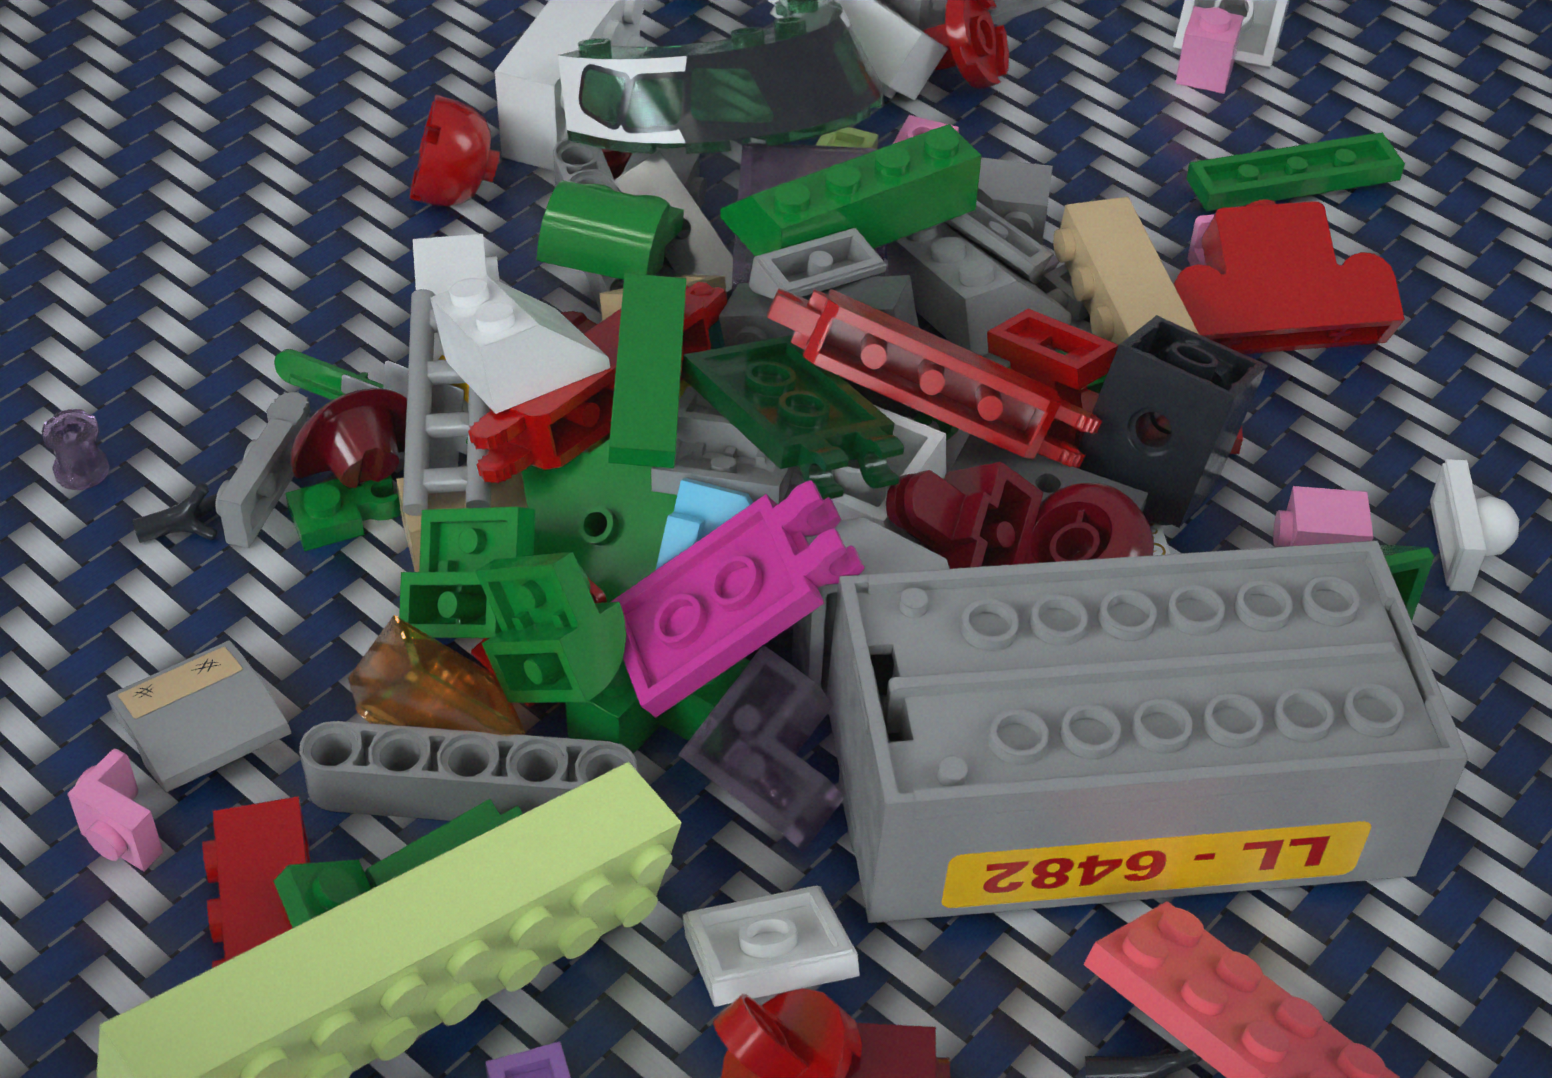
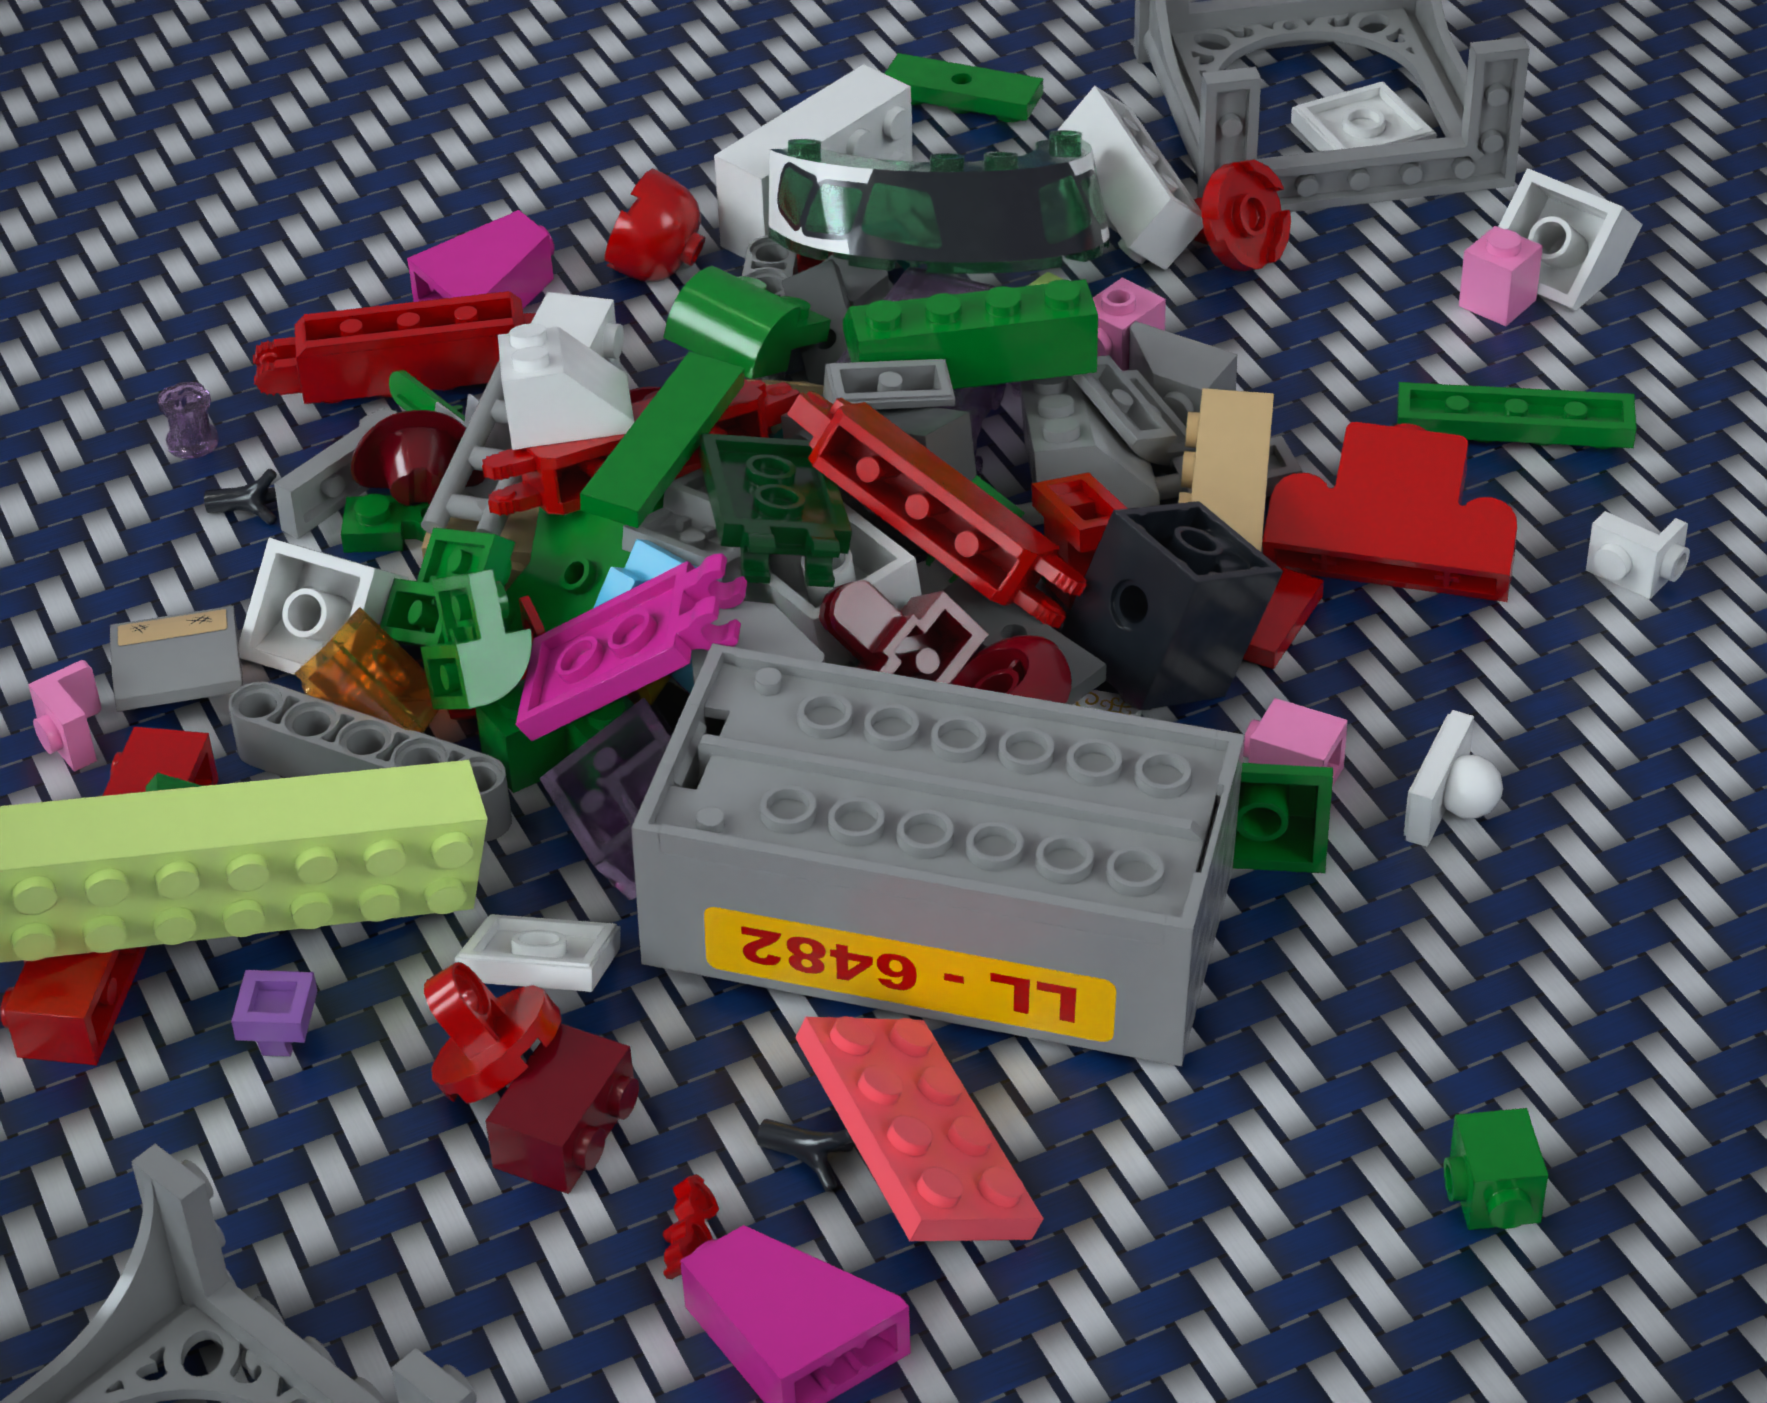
camera: 25 degrees right, 5 degrees down
none -> white slope [238,538,408,690]
none -> red hinge [253,291,536,404]
none -> dark pink slope [407,210,555,309]
none -> white bracket [1586,511,1690,599]

